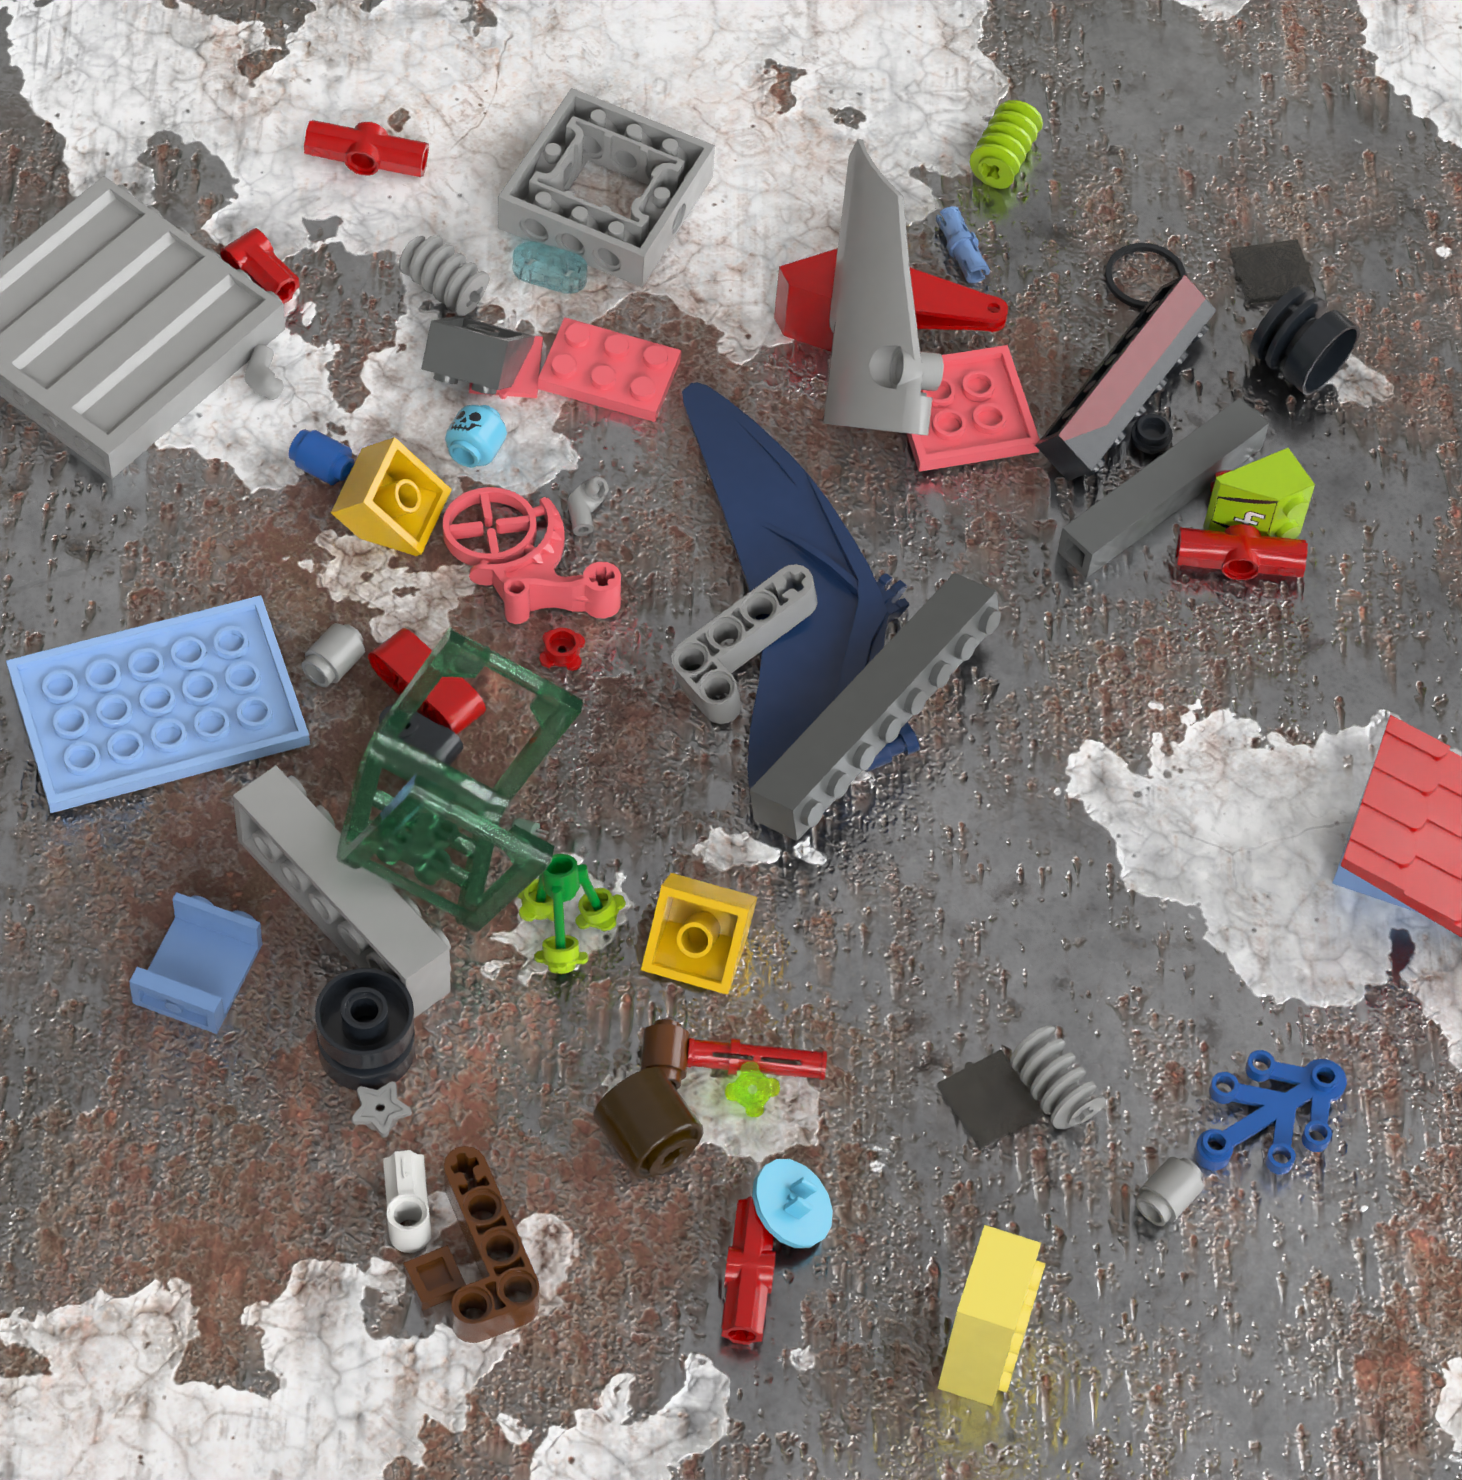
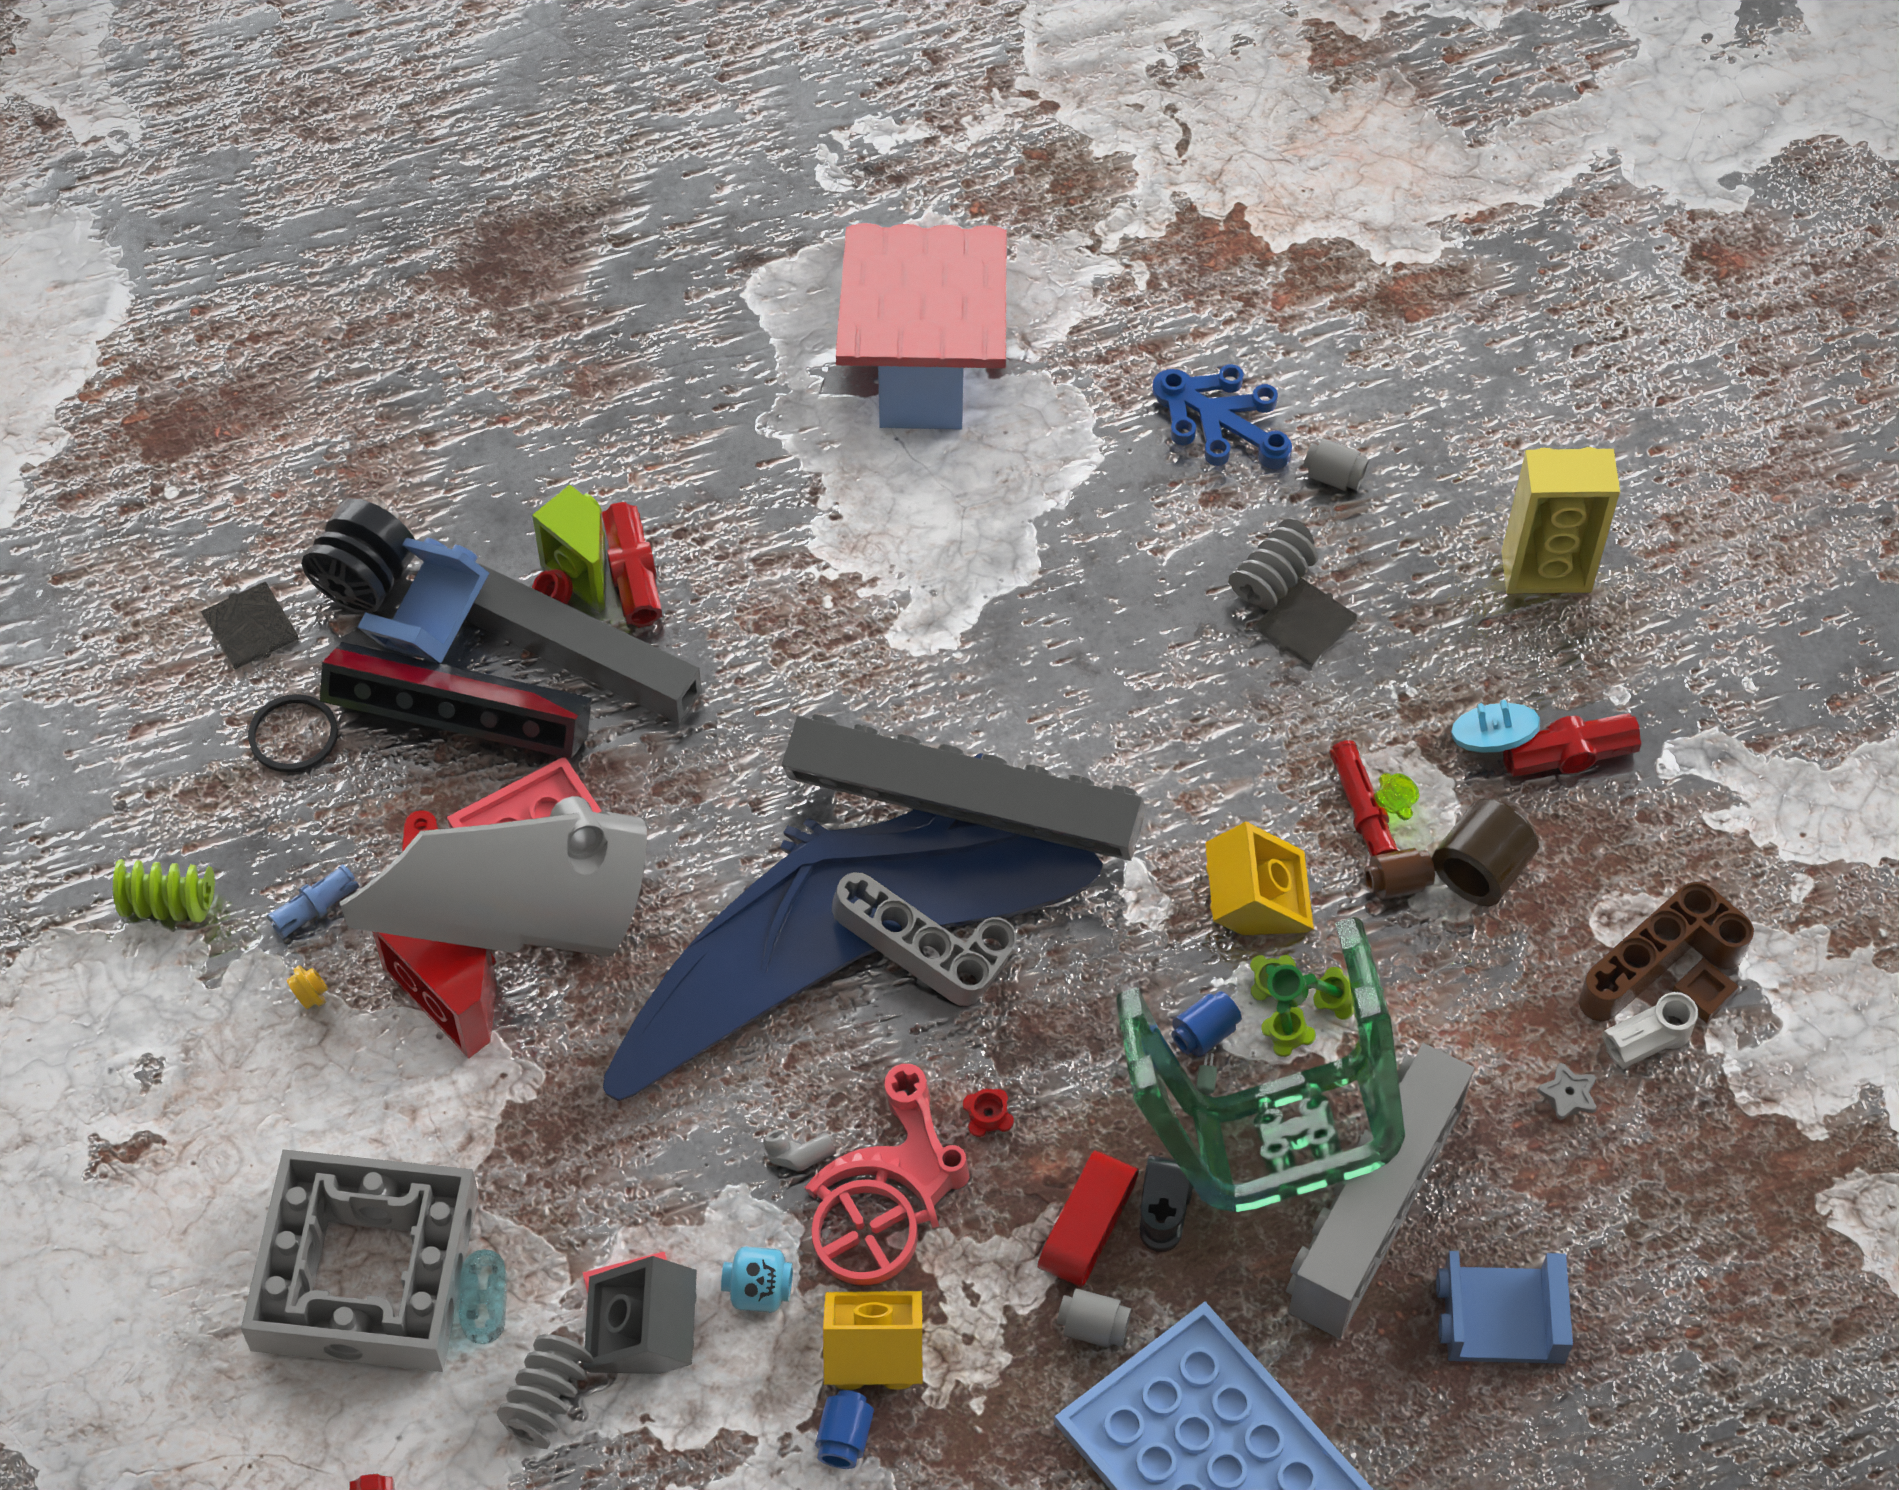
camera: 105 degrees left, 0 degrees up
black wheel [315,968,415,1091] -> none
coral plate [538,317,681,422] -> none
black plate [1131,414,1173,454] -> none
none -> medium blue panel [357,538,489,664]
none -> blue brick [1171,991,1242,1057]

